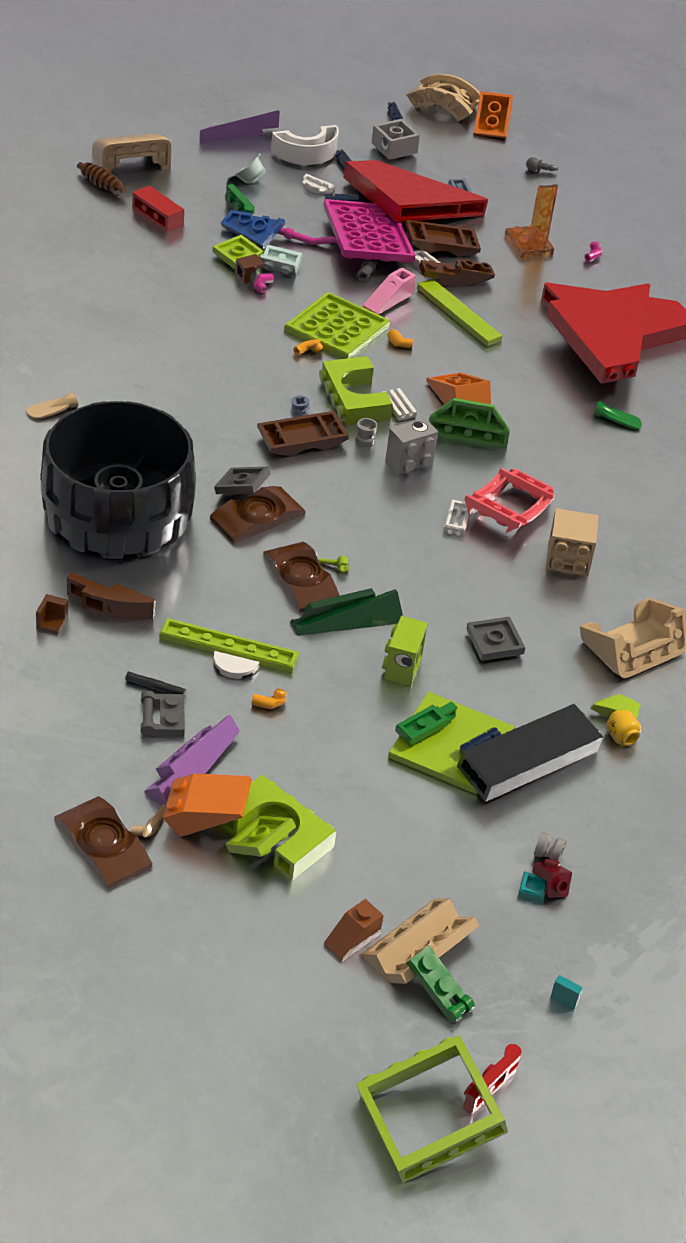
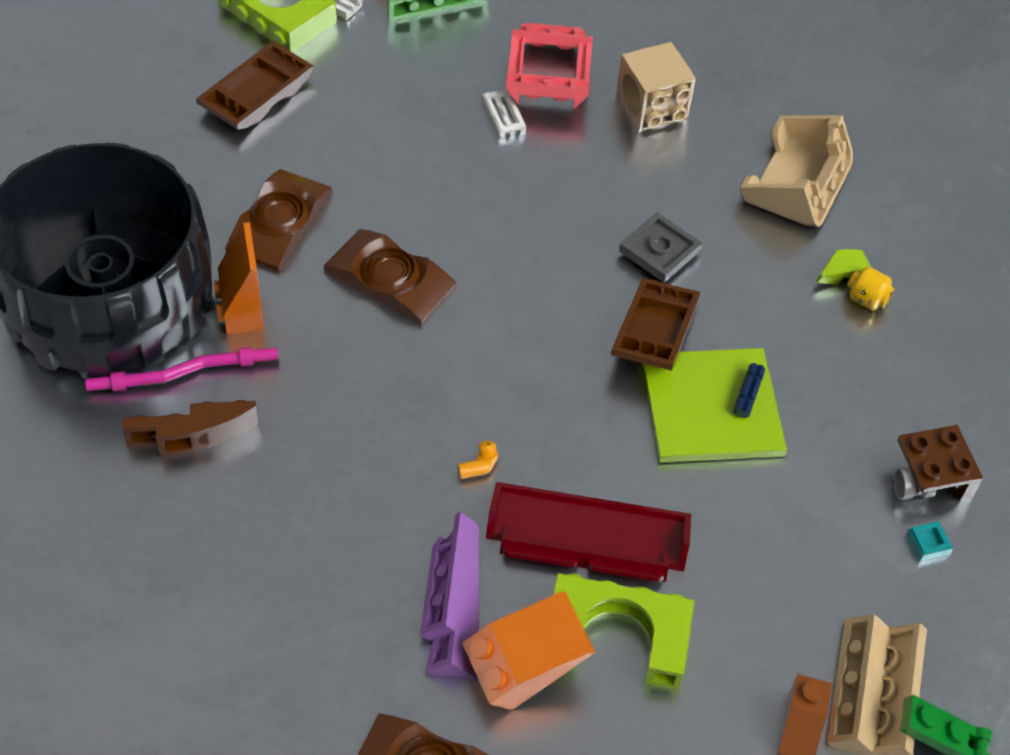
camera: 30 degrees left, 10 degrees up
reddish brown panel [36,594,68,634] -> none
black piece [125,671,186,697] -> none
tan bar [131,804,165,837] -> none
dark grey plate [140,691,185,736] -> none
lime tile [159,618,299,673] -> none
white tile [213,651,260,679] -> none
dark grey plate [214,466,271,496] -> none
lime plate [226,815,296,857] -> none
dark green wedge [290,588,403,635] -> none
sand blue bush [291,395,309,414] -> none
lime hand [319,555,349,573] -> none
light grey wheel [355,418,377,447] -> none
lime brick [382,616,428,686] -> none
light grey brick [385,417,438,475] -> none
green hinge [395,701,458,746] -> none
black brick [457,703,604,802] -> none
dark red bracket [532,859,572,897] -> none
none -> dark pink bar [85,347,279,392]
none -> orange slope [213,222,264,334]
none -> dark red slope [485,482,691,582]
none -> reddish brown slope [611,278,700,371]
none -> reddish brown bracket [897,425,983,501]

